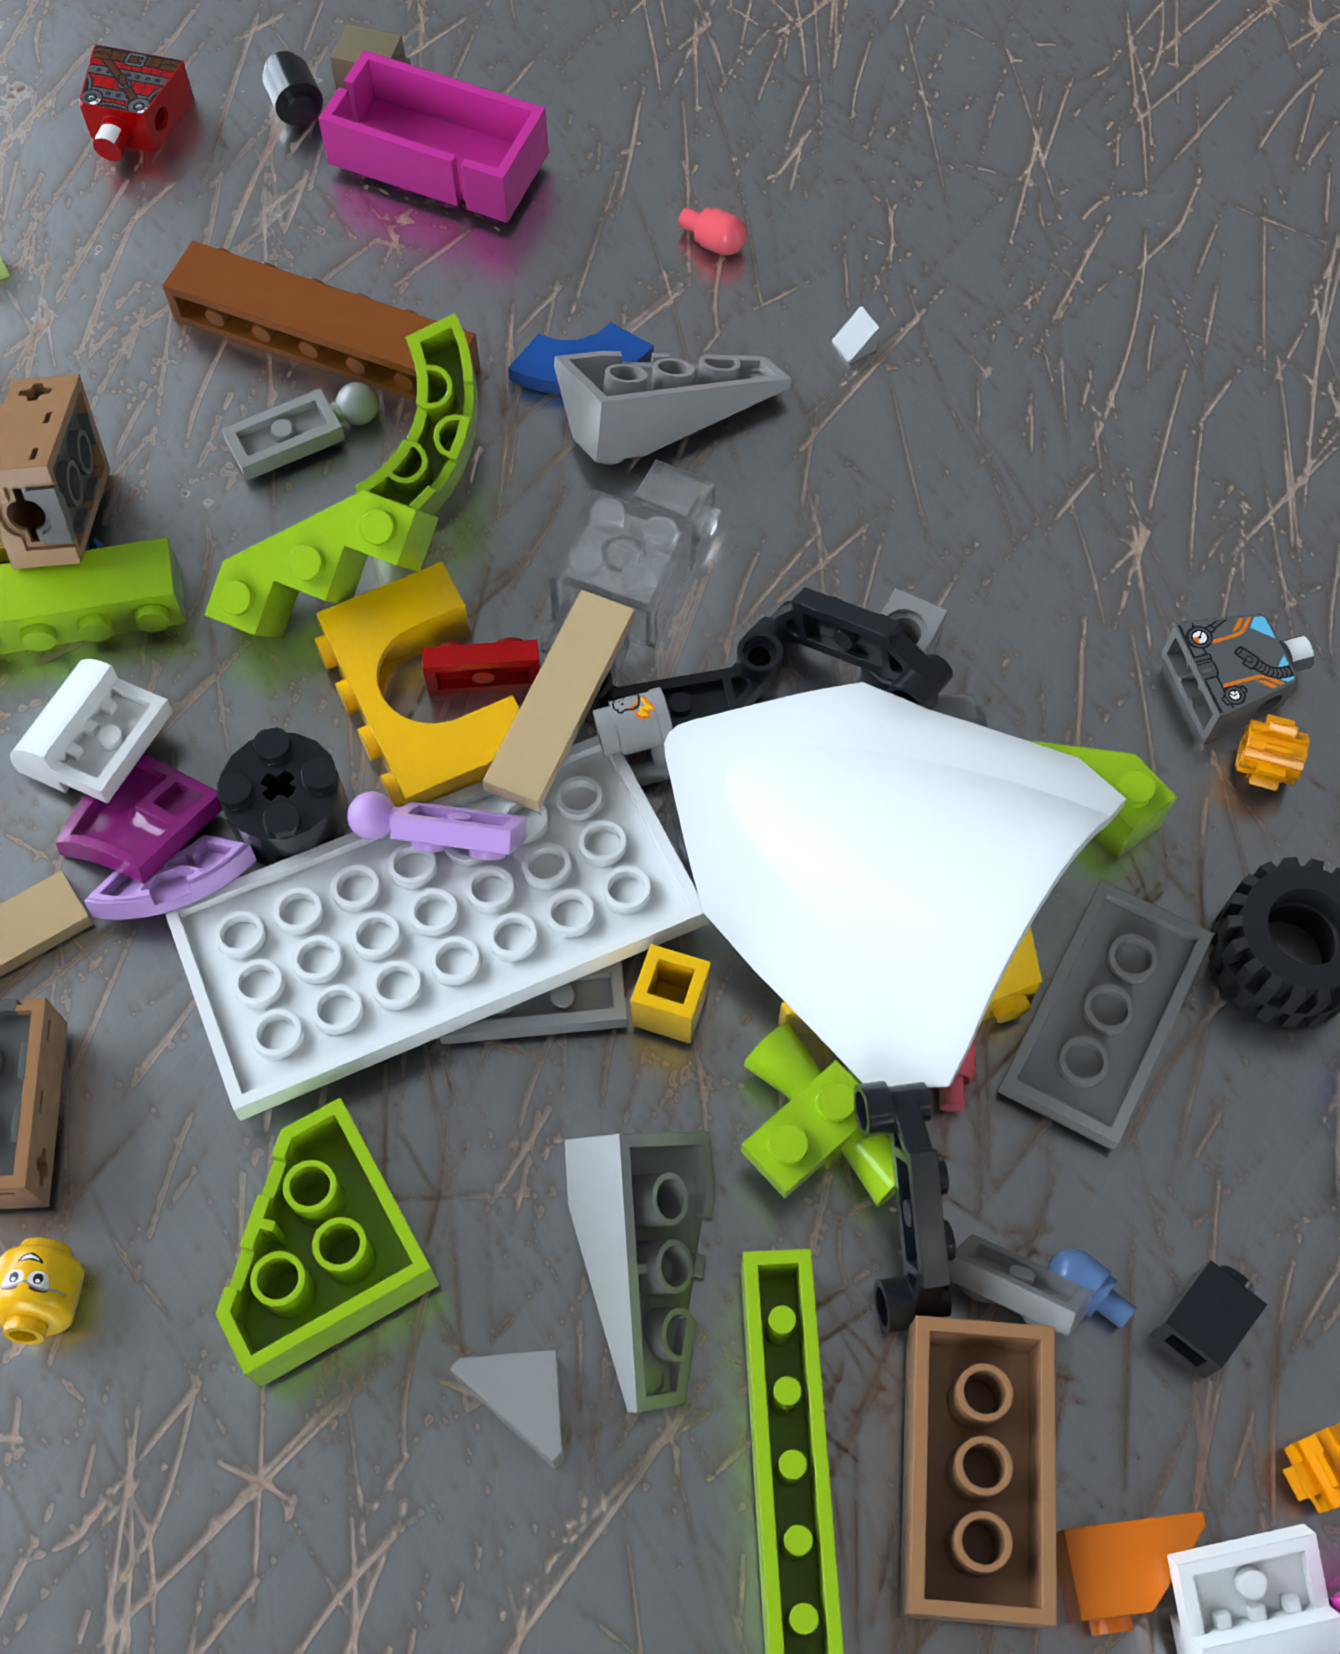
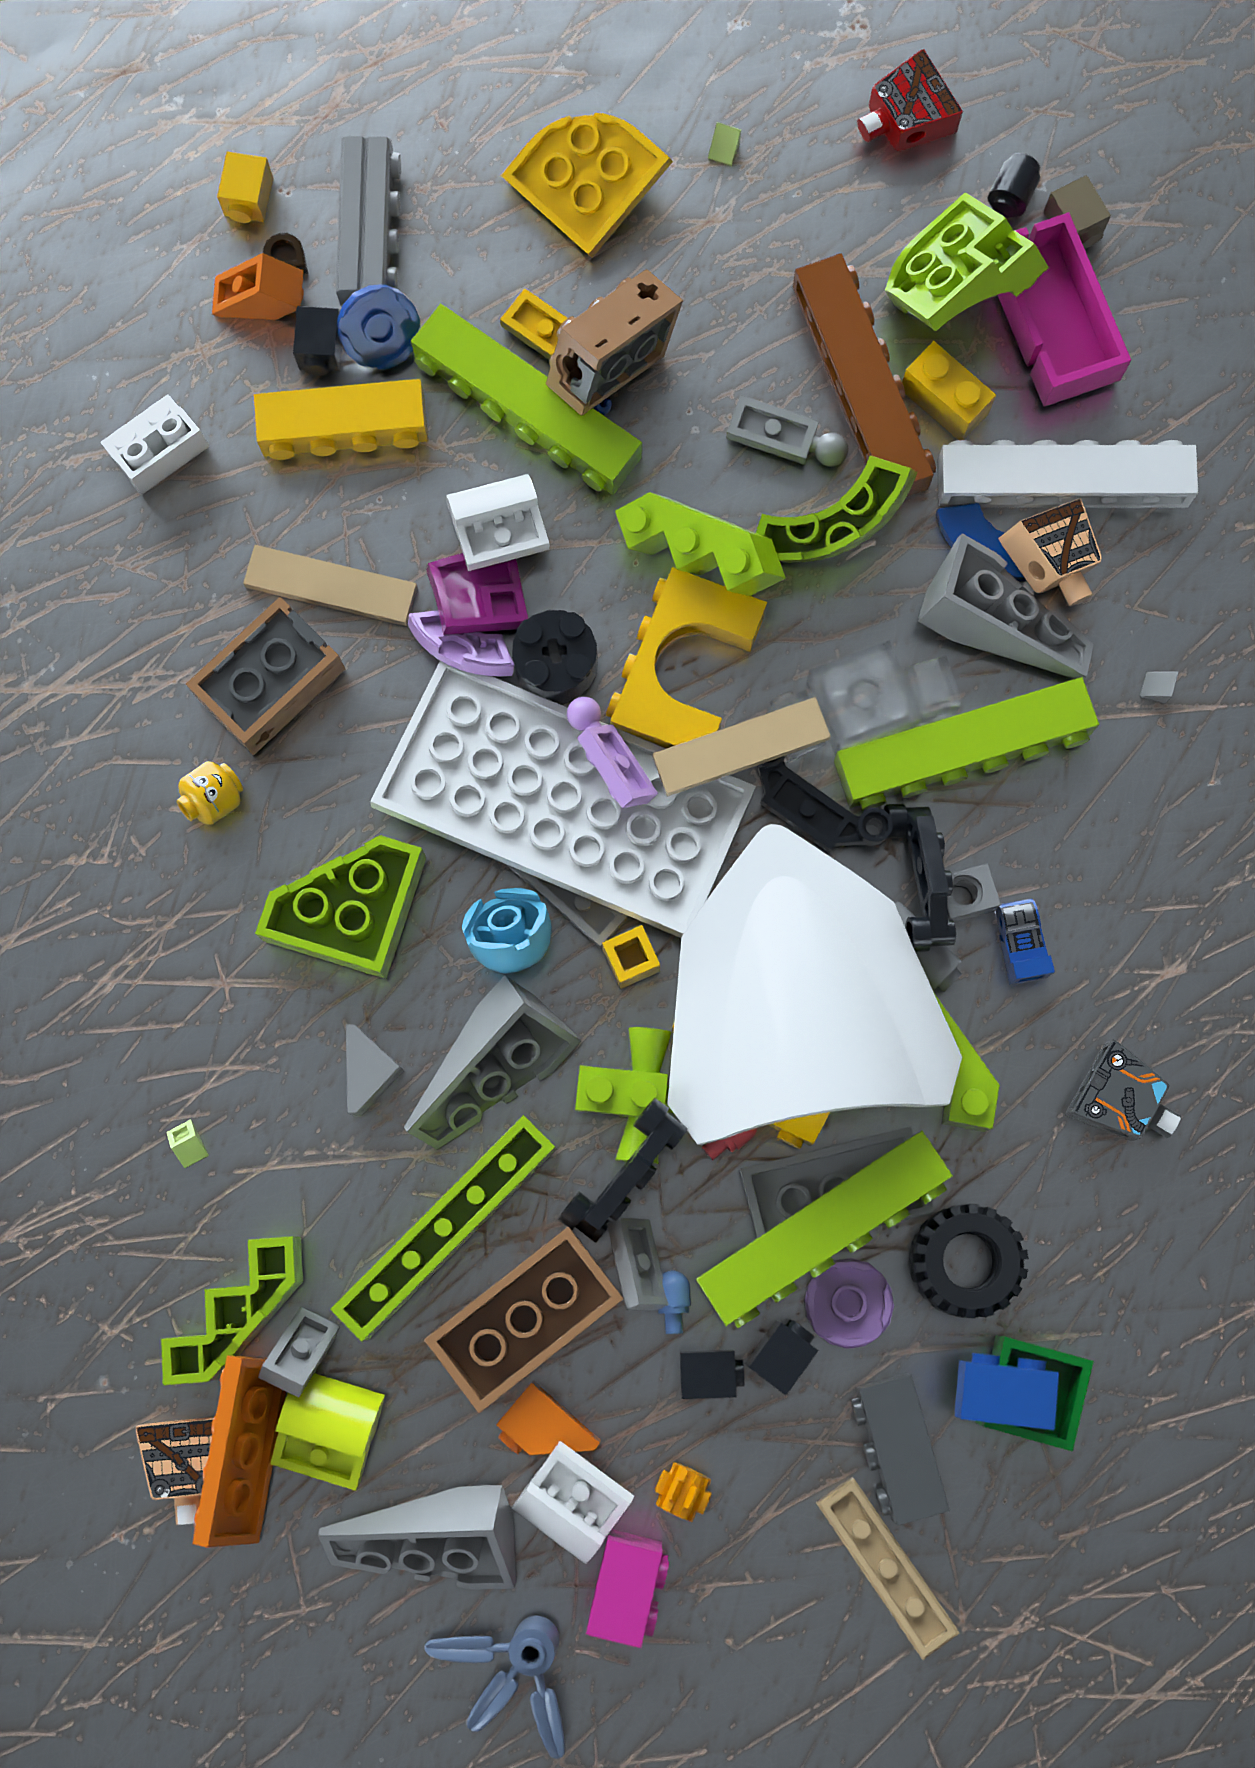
camera: 50 degrees right, 15 degrees up
red plate [422,637,541,696] -> none
light grey piece [592,687,673,786] -> none
coral cylinder [678,207,747,256] -> none
light orange gear [1235,714,1310,791] -> none
none -> medium azure cylinder [462,888,552,973]
none -> lime brick [695,1130,953,1328]
none -> black brick [744,1319,819,1396]
none -> lavender tile [804,1258,894,1349]
none -> lime brick [834,677,1099,811]
none -> lime slope [885,192,1049,331]
none -> yellow brick [902,341,996,440]
none -> white brick [937,440,1198,508]
none -> blue leg [996,899,1055,985]
none -> torso [998,498,1102,607]

